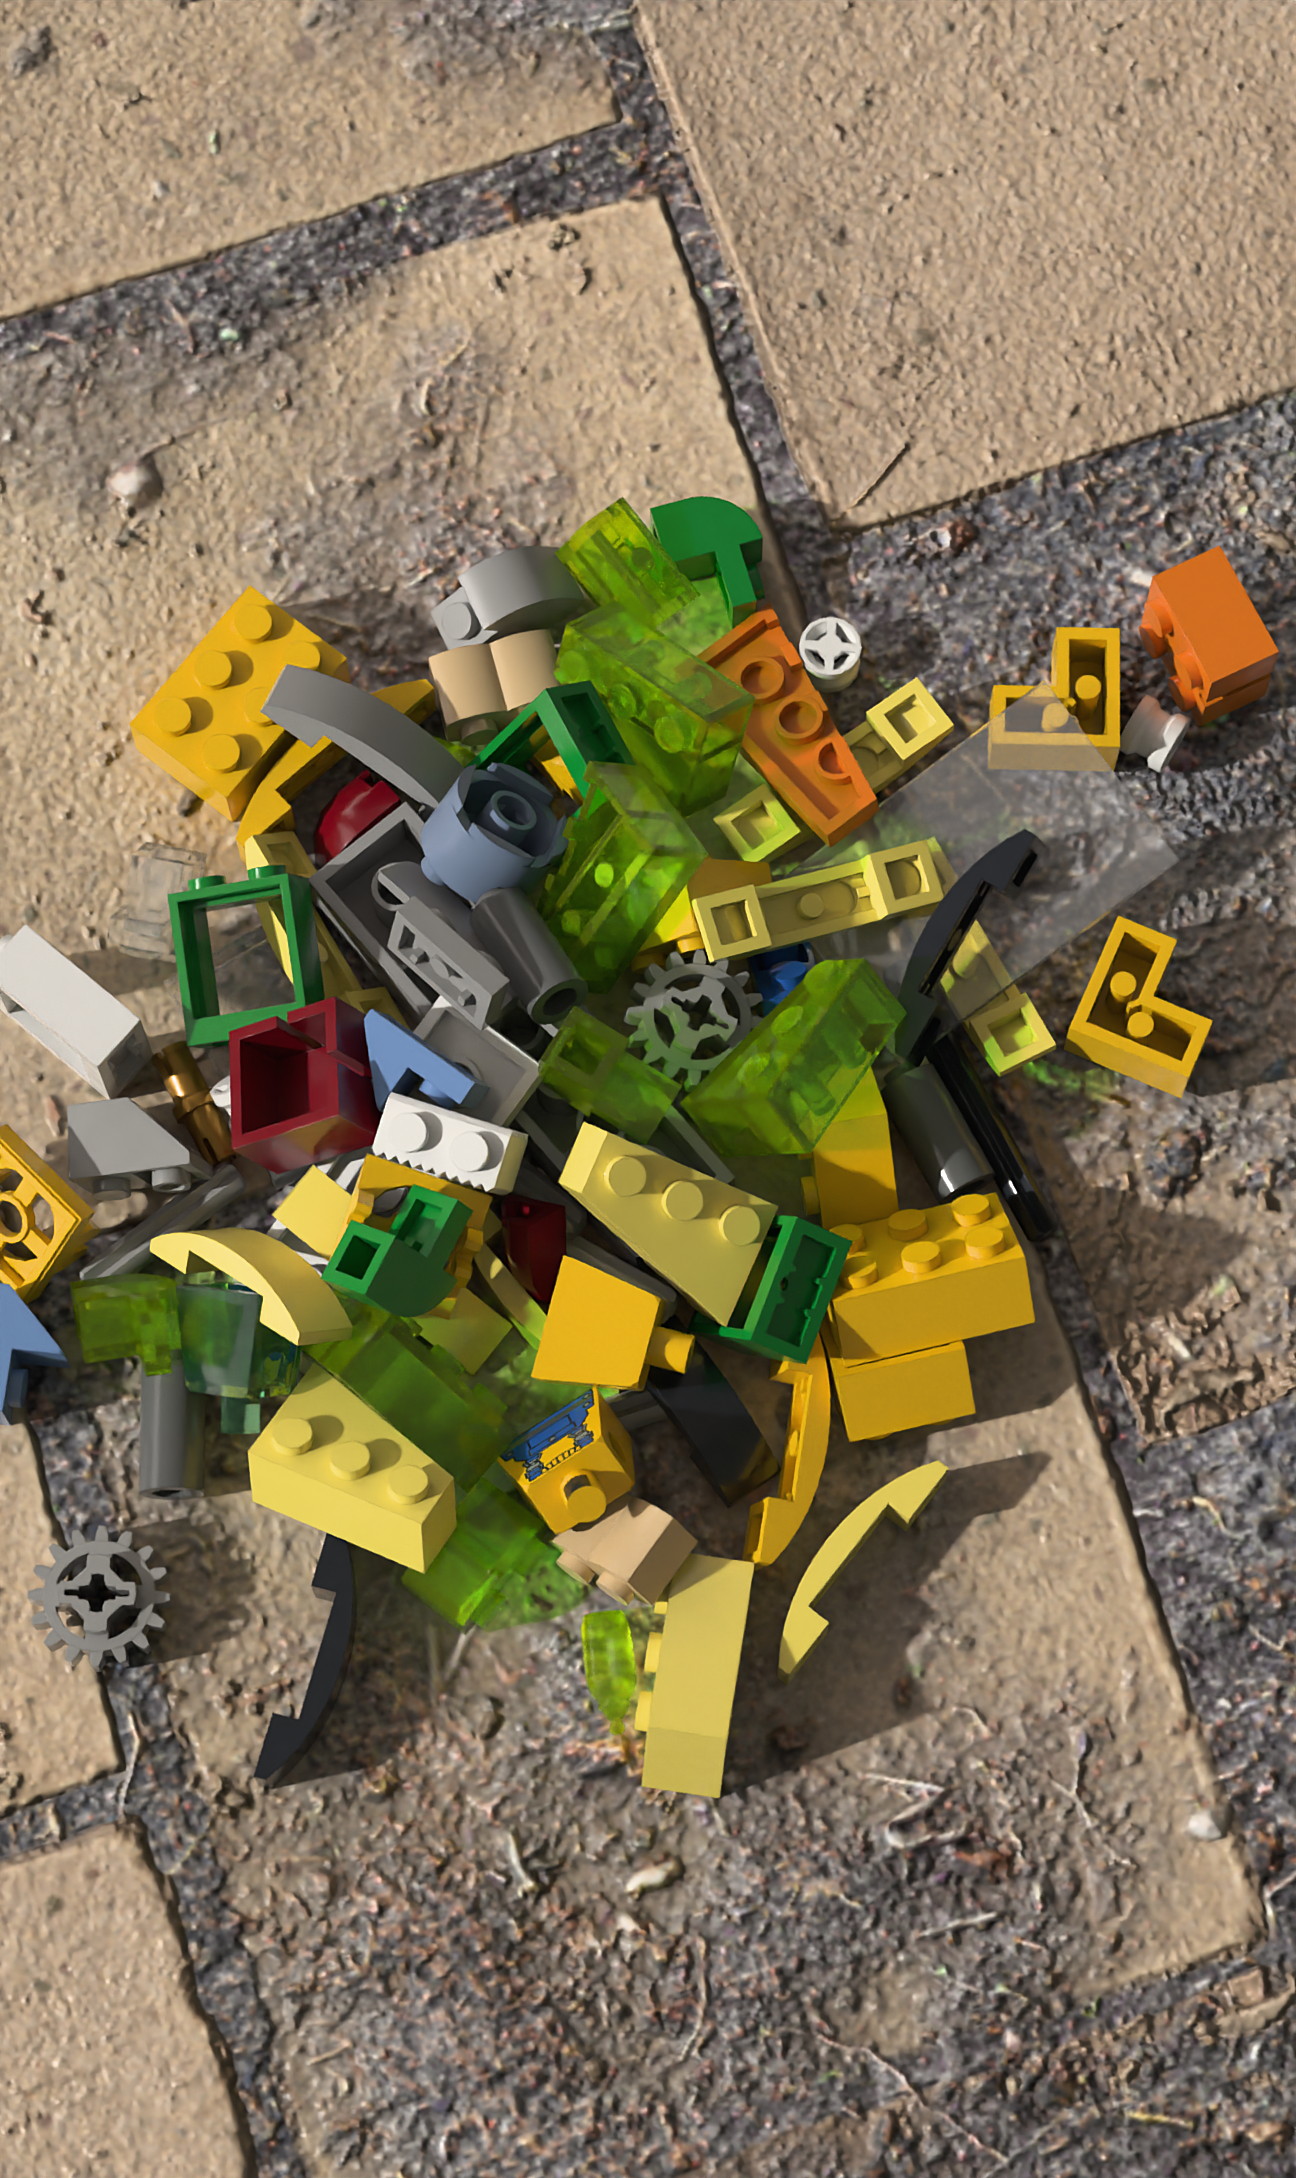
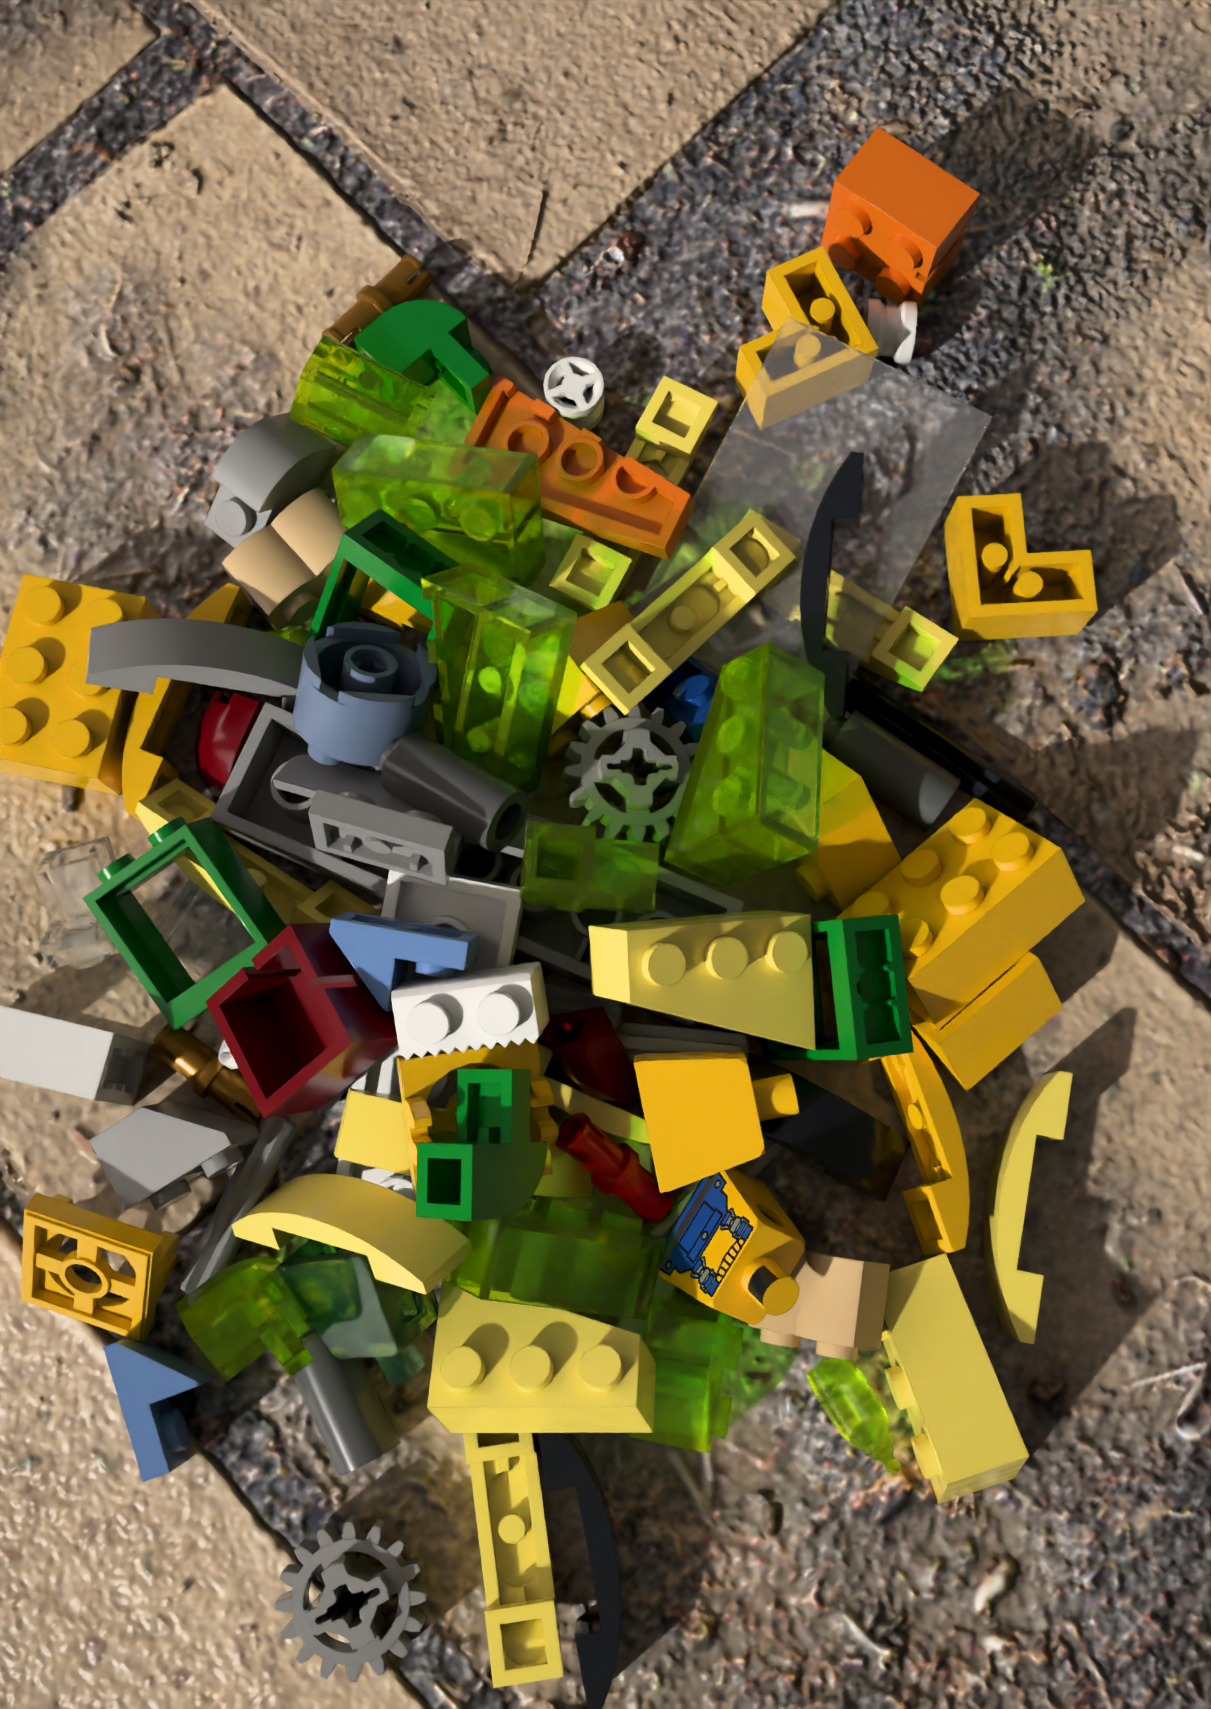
camera: 25 degrees left, 5 degrees up
none -> pearl gold pin [322,254,432,363]
none -> light yellow slope [463,1433,564,1688]
none -> red pin [555,1112,674,1224]

